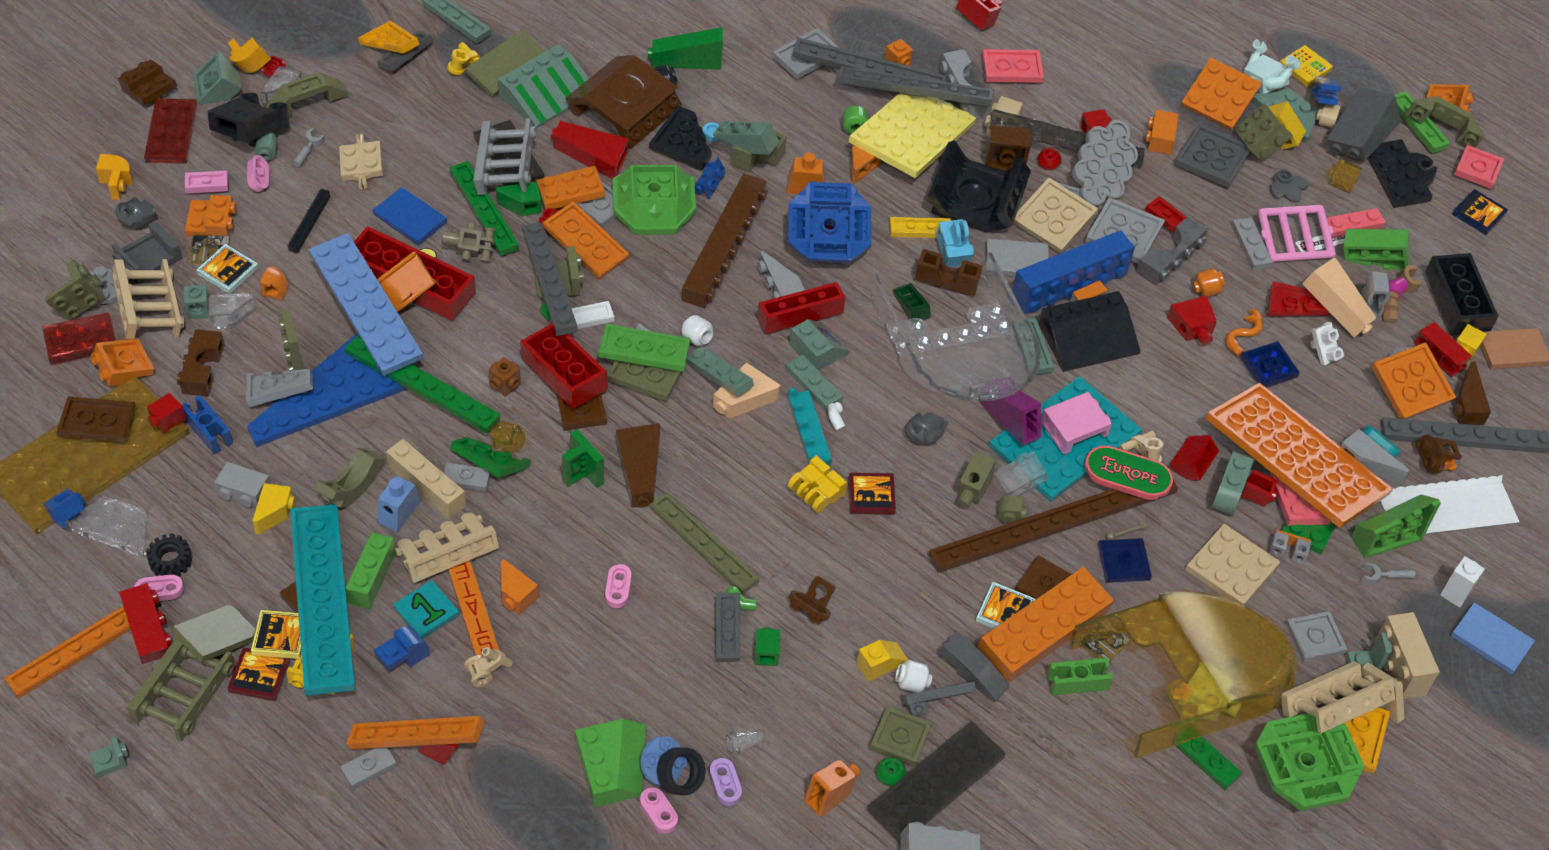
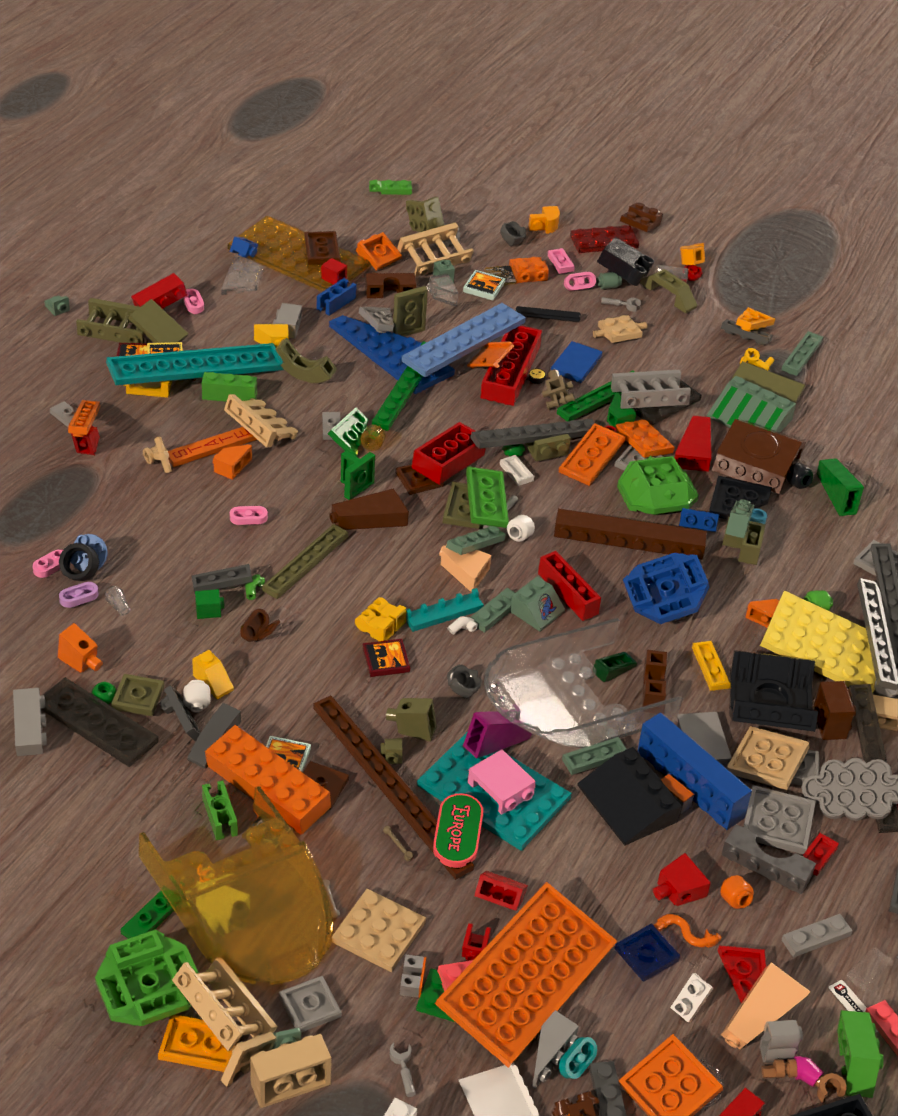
camera: 80 degrees right, 10 degrees down
orange tile [4,606,131,699] -> none
clear red plate [42,312,115,365] -> none
dark grey panel [112,220,182,283] -> none
black tyre [146,534,192,577] -> none
sand green slope [193,51,242,104] -> none
orange brick [260,266,289,301] -> none
blue brick [374,626,430,671] -> none
medium blue torso [378,476,421,533] -> none
tan brick [386,439,466,520] -> none
teal tile [393,580,460,639] -> none
dark orange brick [489,357,521,397] -> none
bright green wedge [575,719,646,808] -> none
light grey slope [757,251,805,299] -> none
orange torso [786,153,826,194] -> none
medium azure brick [936,219,974,267] -> none
clear brick [994,451,1048,496] -> none
red plate [1037,148,1062,170] -> none
clear blue plate [1098,538,1152,583] -> none
tan piece [1119,431,1163,462] -> none
sand green brick [1212,451,1254,516] -> none
bright pink bar [1258,205,1336,262] -> none
bright green wedge [1351,494,1441,559] -> none

